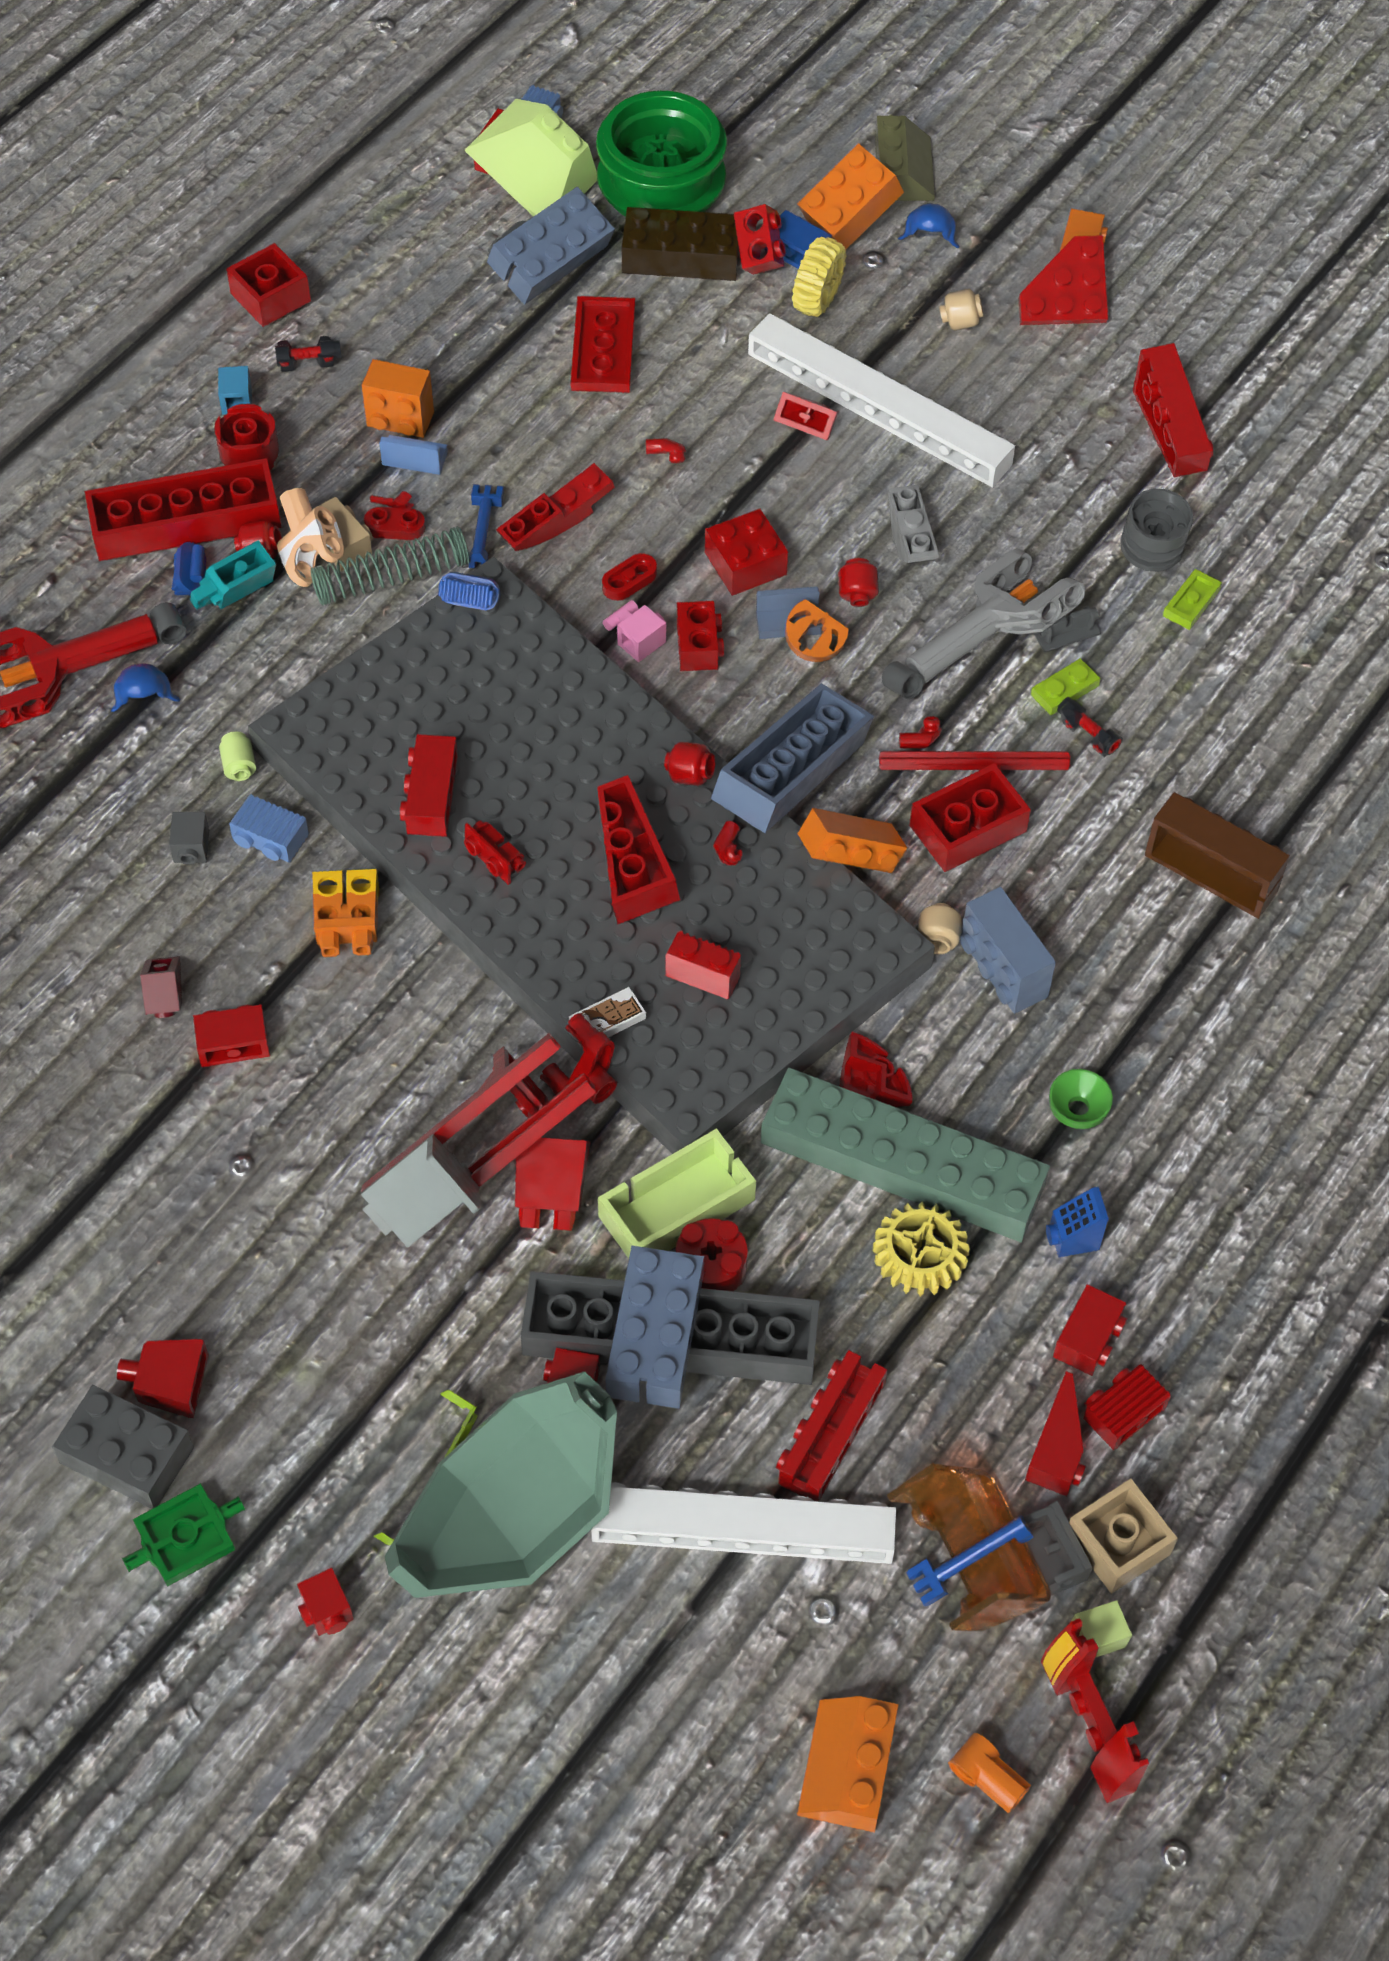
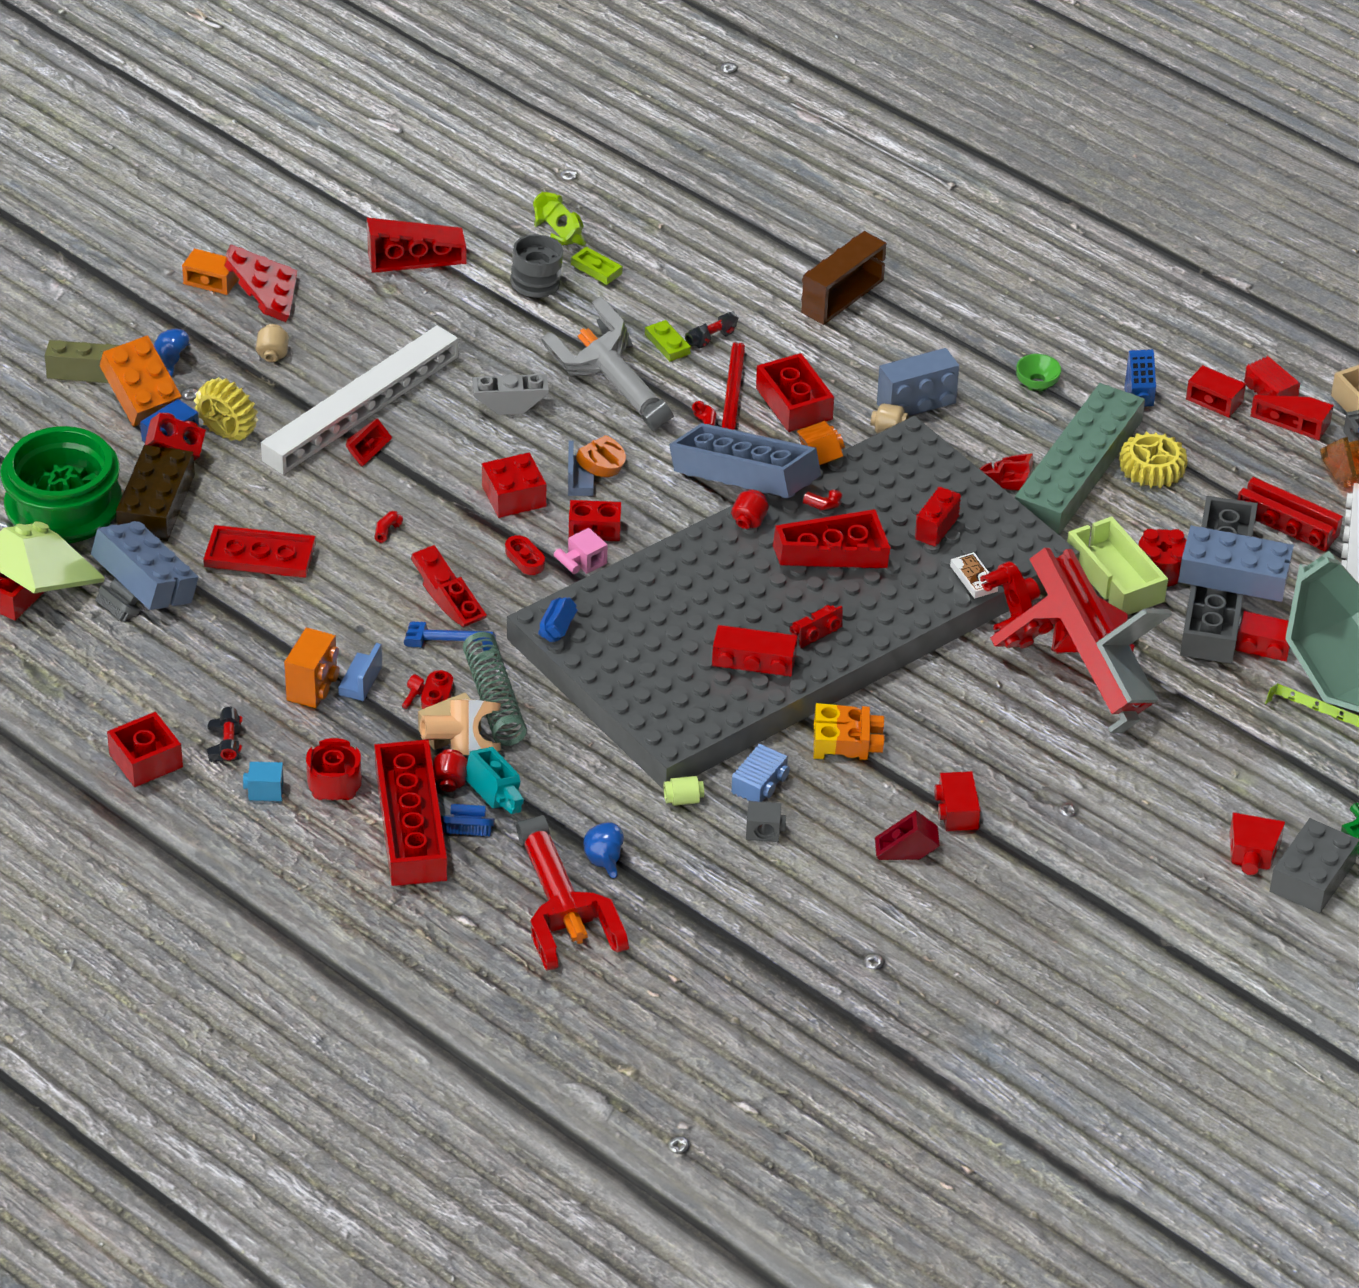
camera: 85 degrees left, 15 degrees down
red head [838,558,879,607] -> none
none -> lime piece [533,192,586,246]

